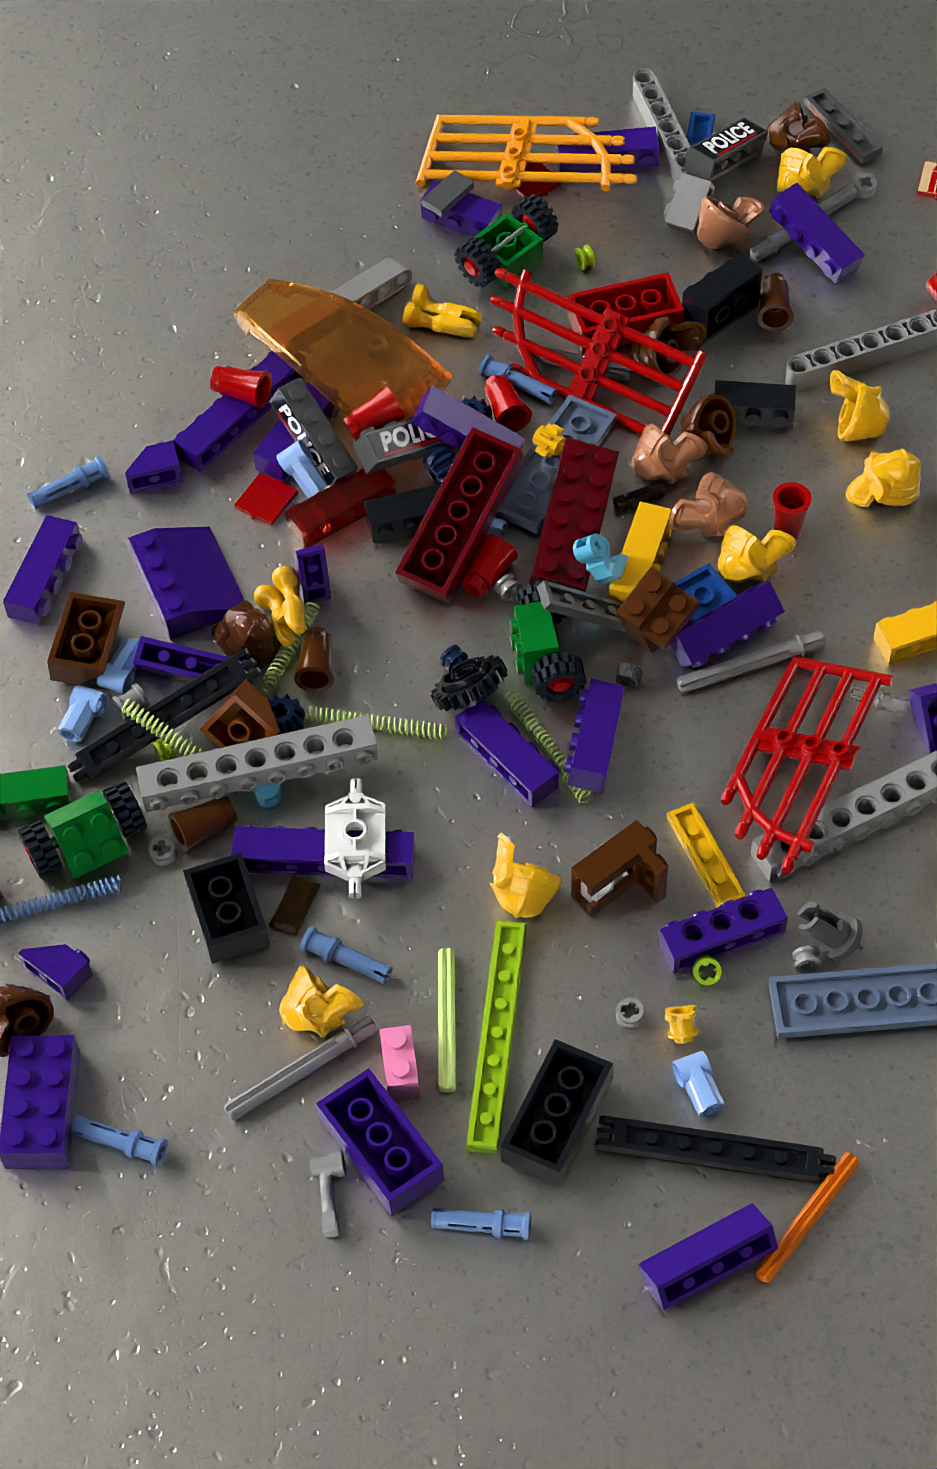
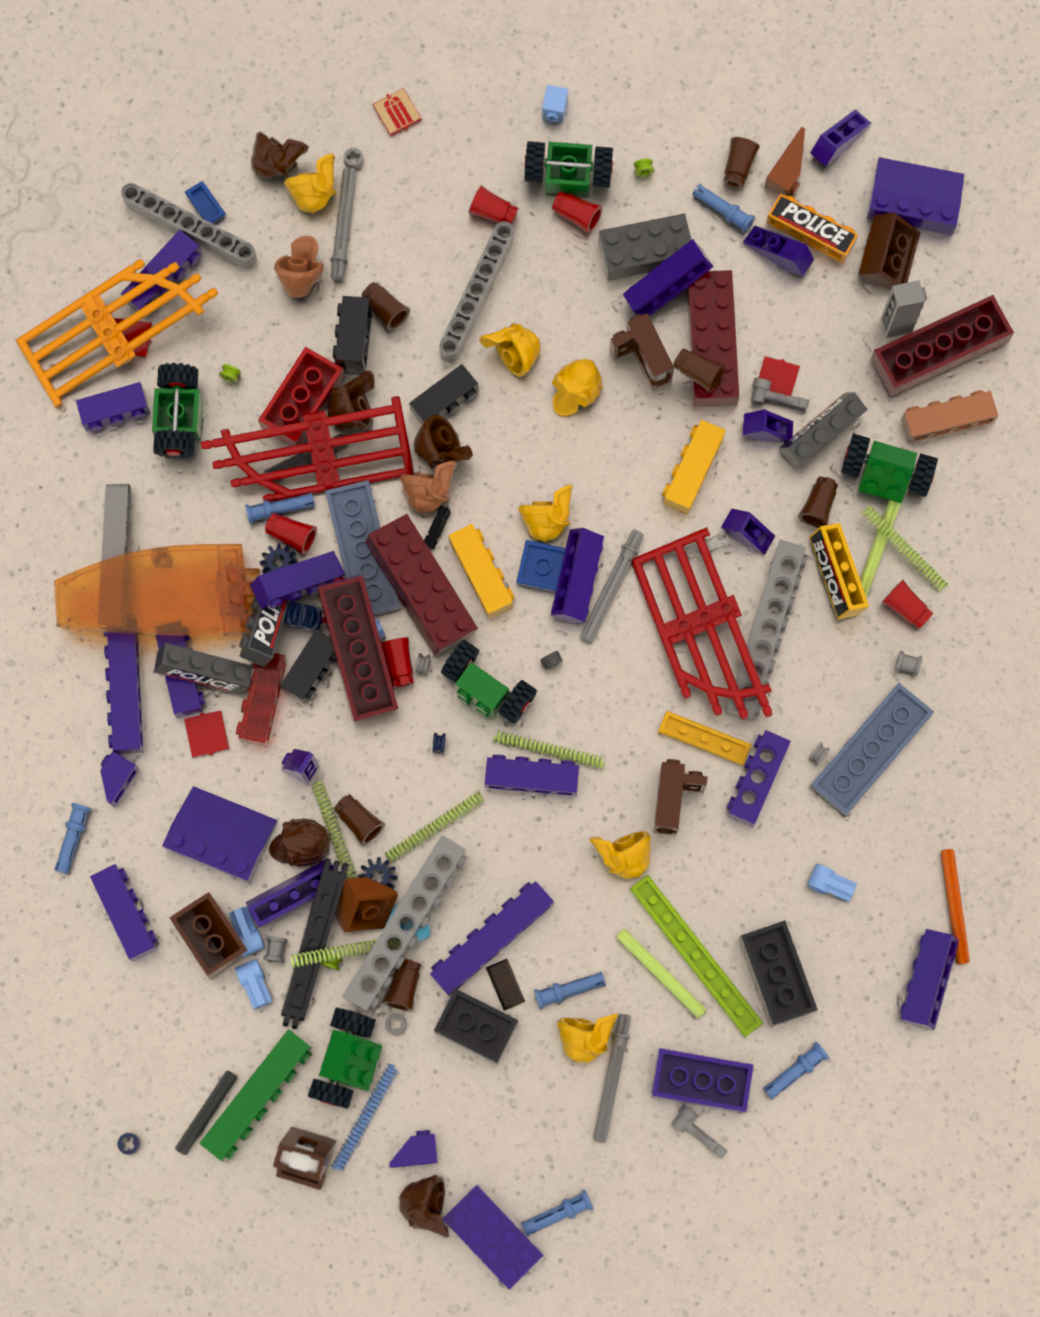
camera: 45 degrees left, 20 degrees up
red plant [210,366,272,408] -> none
yellow piece [254,566,306,646] -> none
light blue piece [276,440,329,499] -> none
white plate [324,778,386,899] -> none
red plant [343,386,406,441] -> none
bright pink brick [379,1025,420,1102] -> none
yellow piece [402,283,483,338] -> none
dark grey tile [422,170,474,217] -> none
black gear [430,655,508,712] -> none
yellow gear [532,423,566,458] -> none
dark grey plate [537,580,625,632] -> none
dark purple brick [564,678,625,793] -> none
medium azure leg [573,534,628,585] -> none
black hinge [595,1115,836,1182] -> none
reddish brown brick [616,567,700,655] -> none
light grey bush [616,997,644,1029] -> none
light grey brick [664,172,715,235] -> none
yellow brick [665,1005,699,1044] -> none
nougat head [669,472,748,537] -> none
dark grey brick [684,117,768,181] -> none
lime bush [692,956,722,986] -> none
dark purple brick [768,183,865,284] -> none
red plant [772,482,812,540] -> none
dark grey piece [797,902,864,961] -> none
dark grey plate [804,88,883,164] -> none

